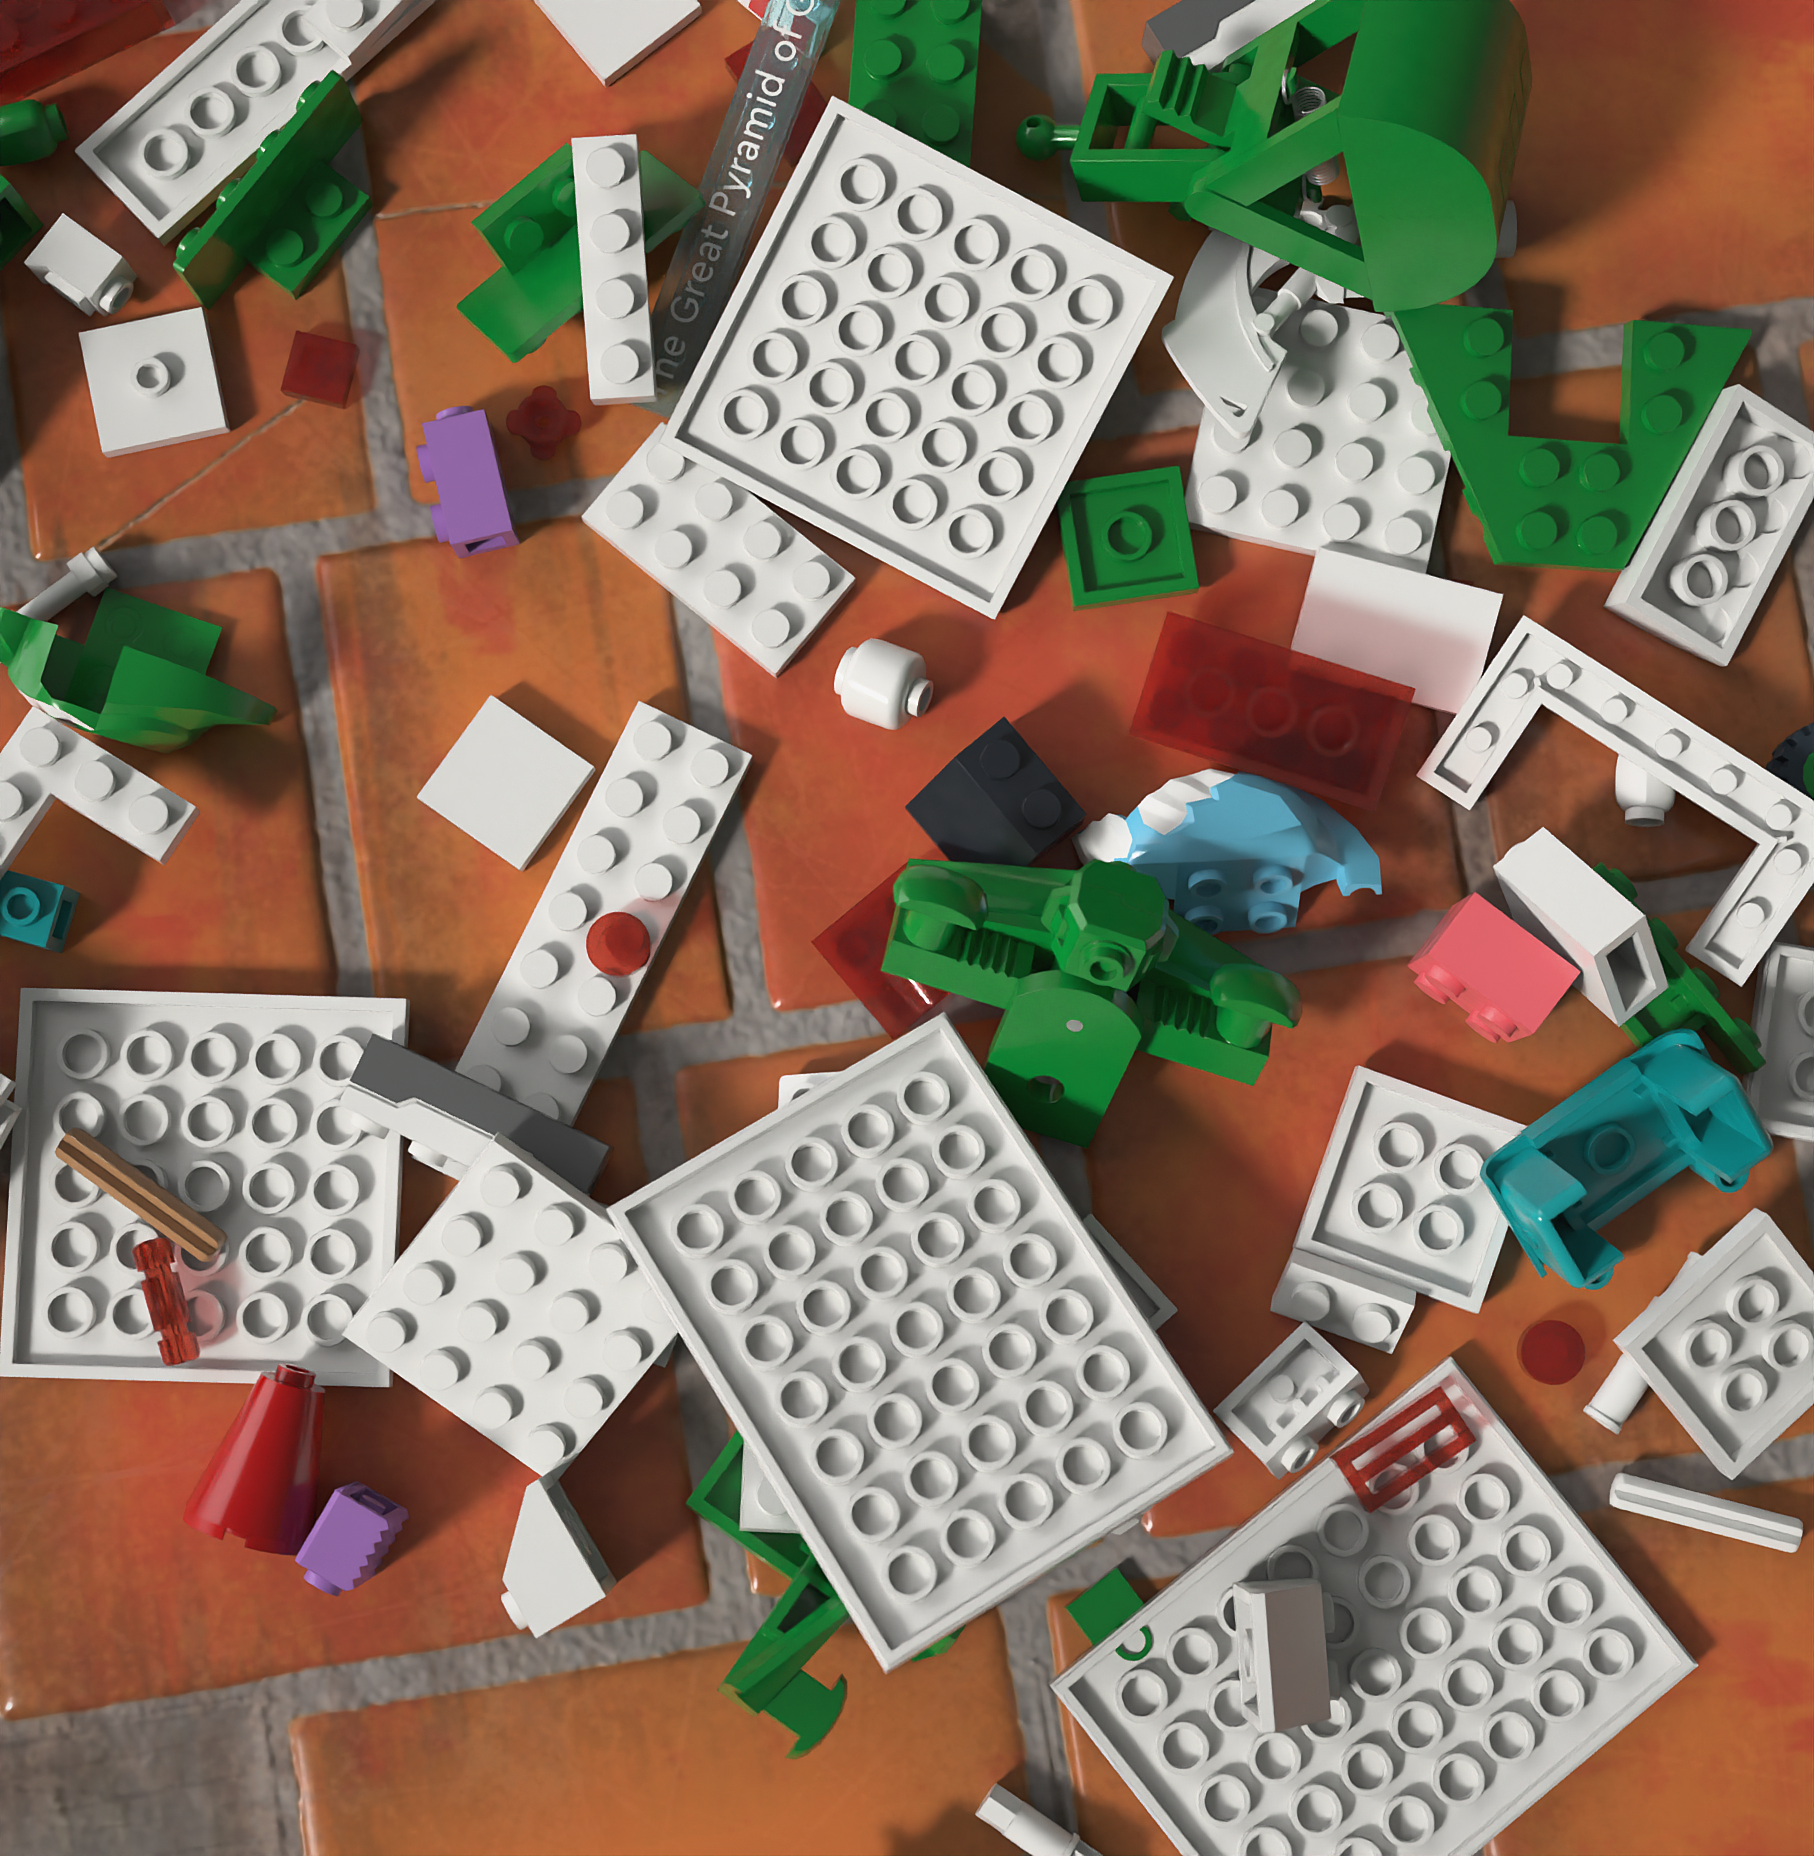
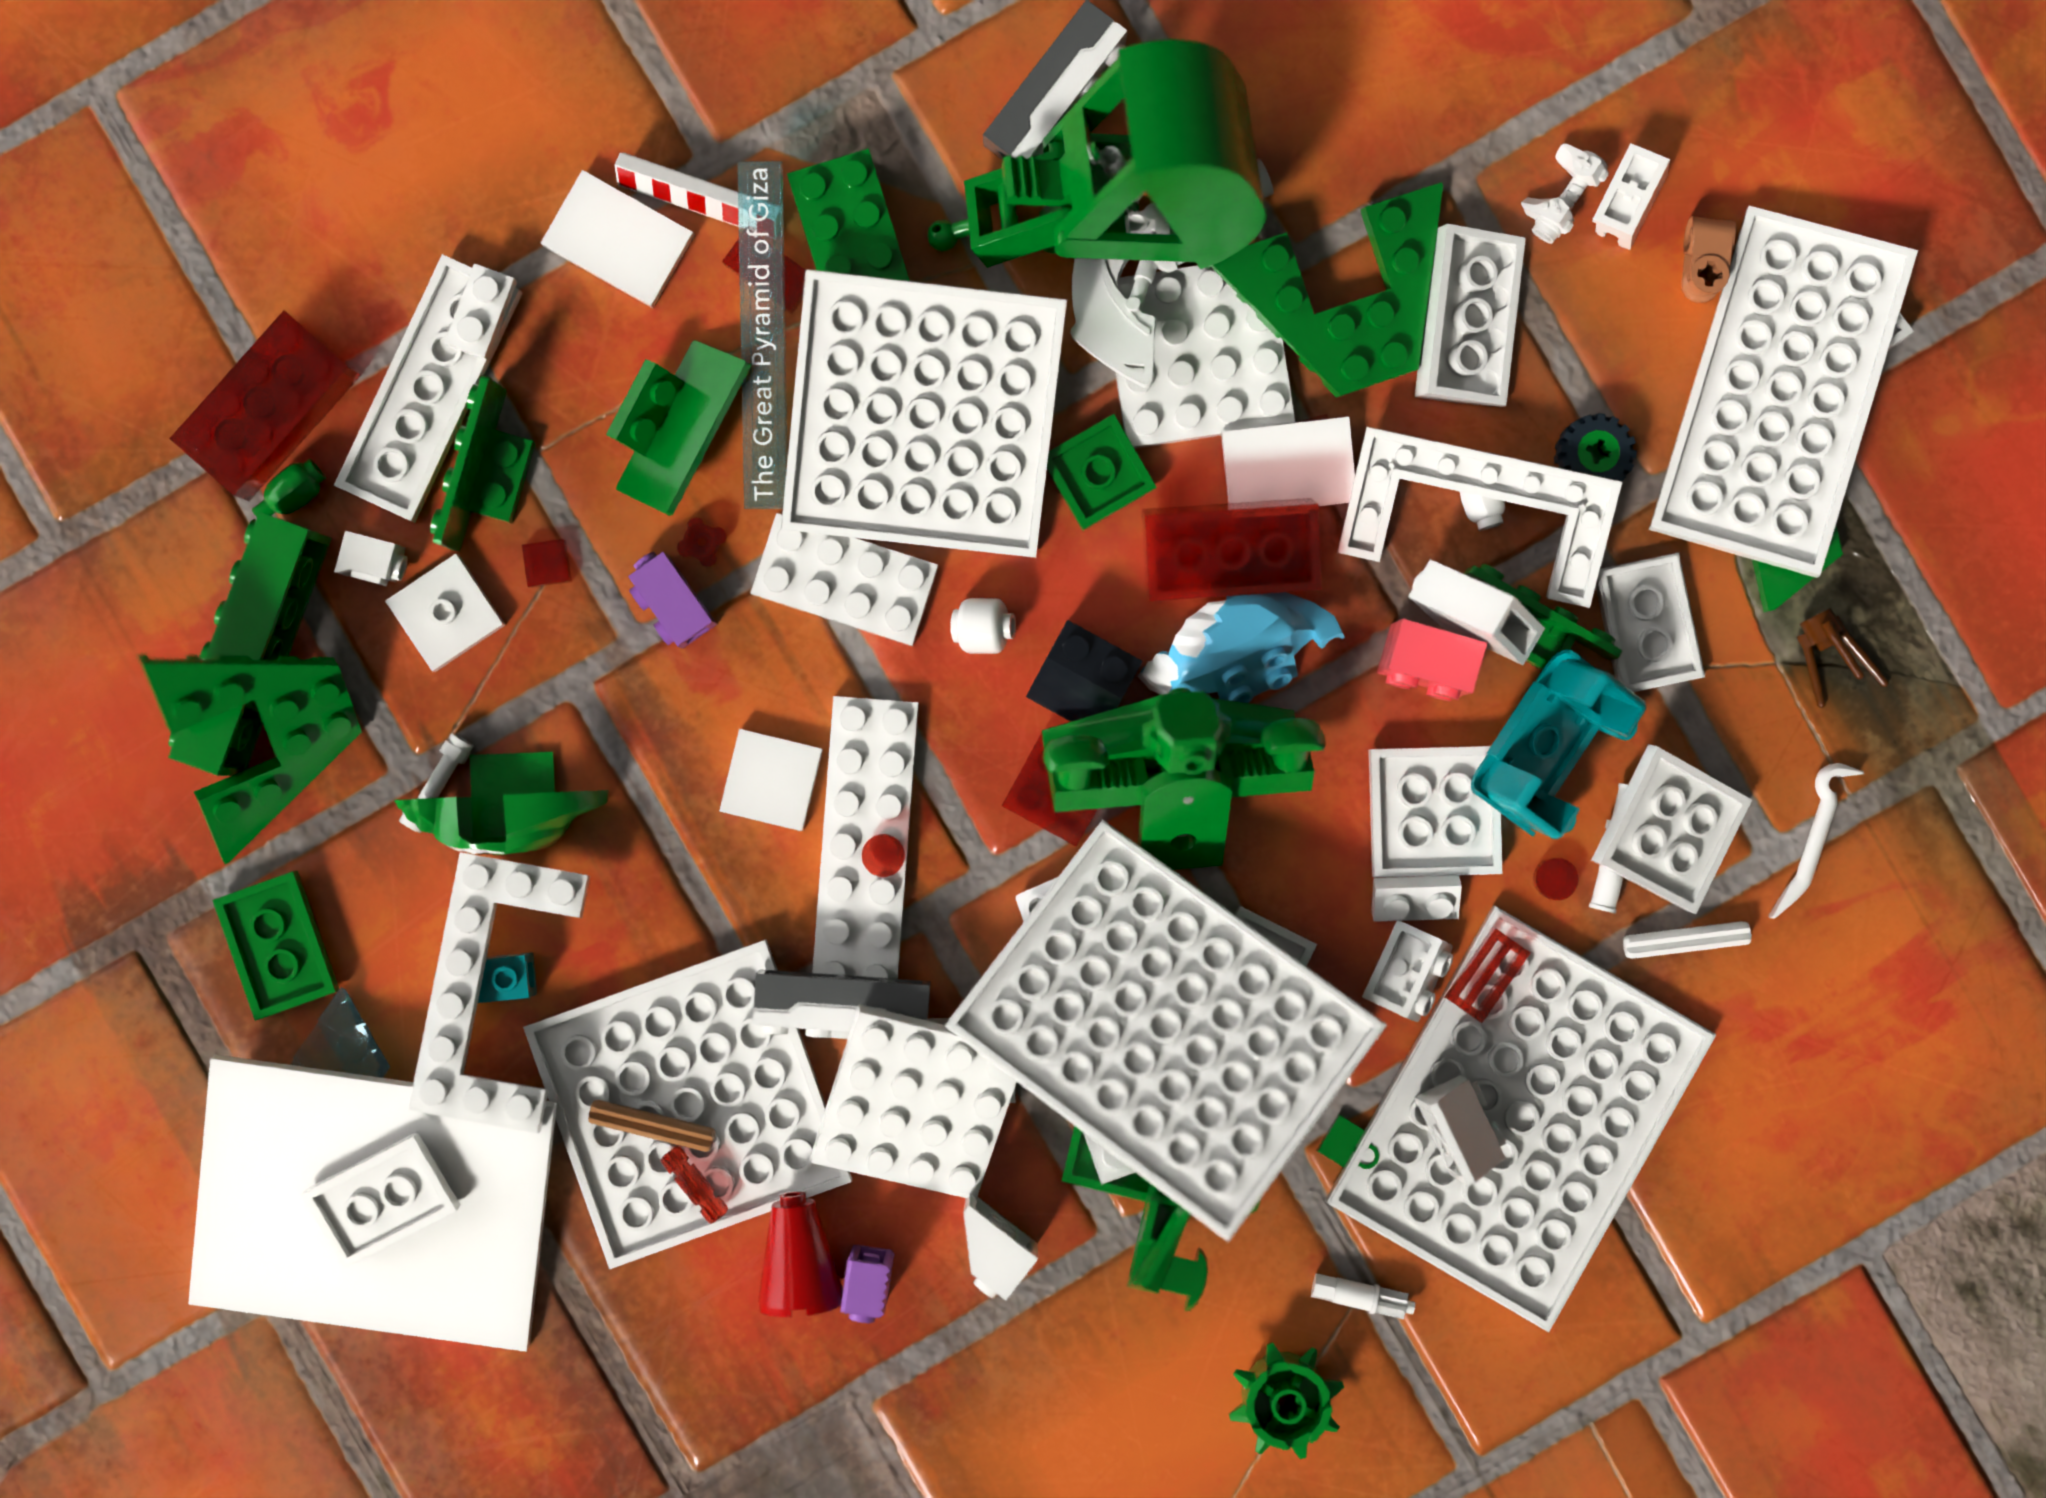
camera: 20 degrees left, 5 degrees up
white arch [571,134,658,405] -> none

